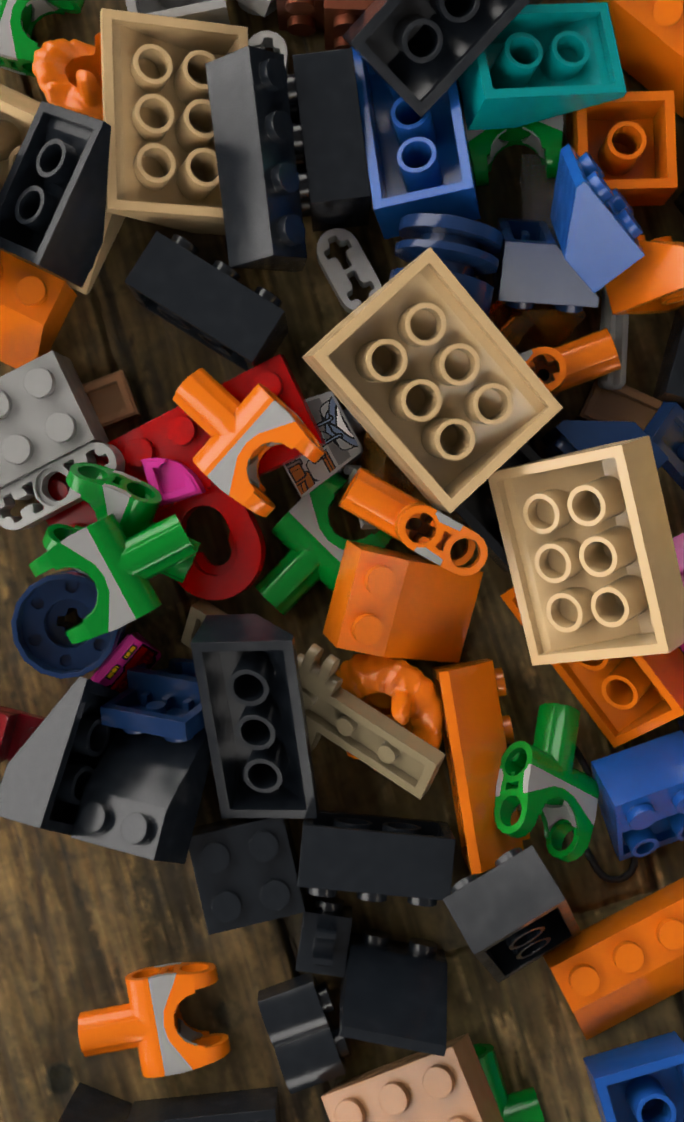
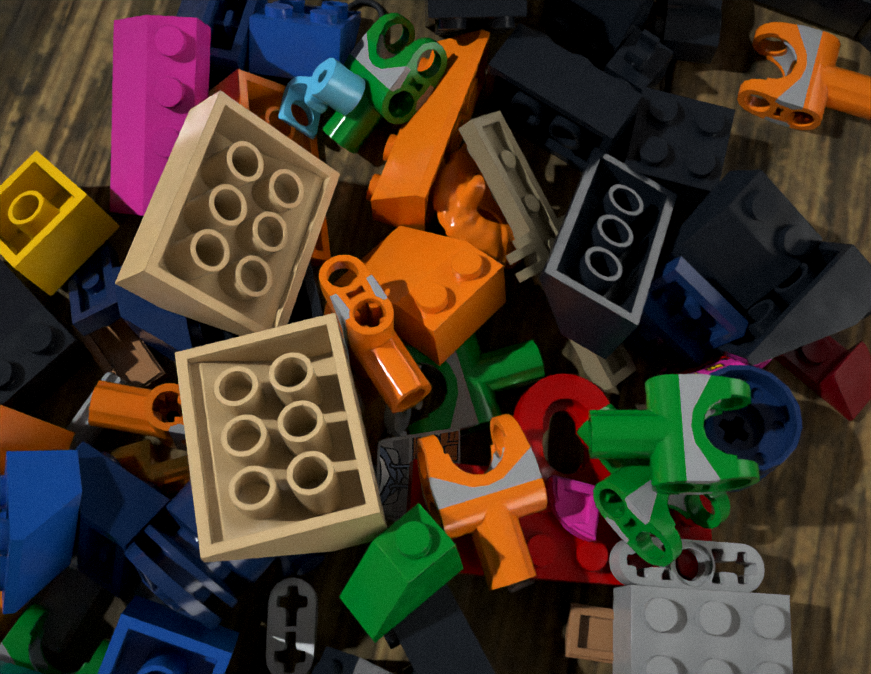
camera: 150 degrees left, 15 degrees down
none -> medium azure leg [278,58,365,139]
none -> green slope [339,503,464,643]

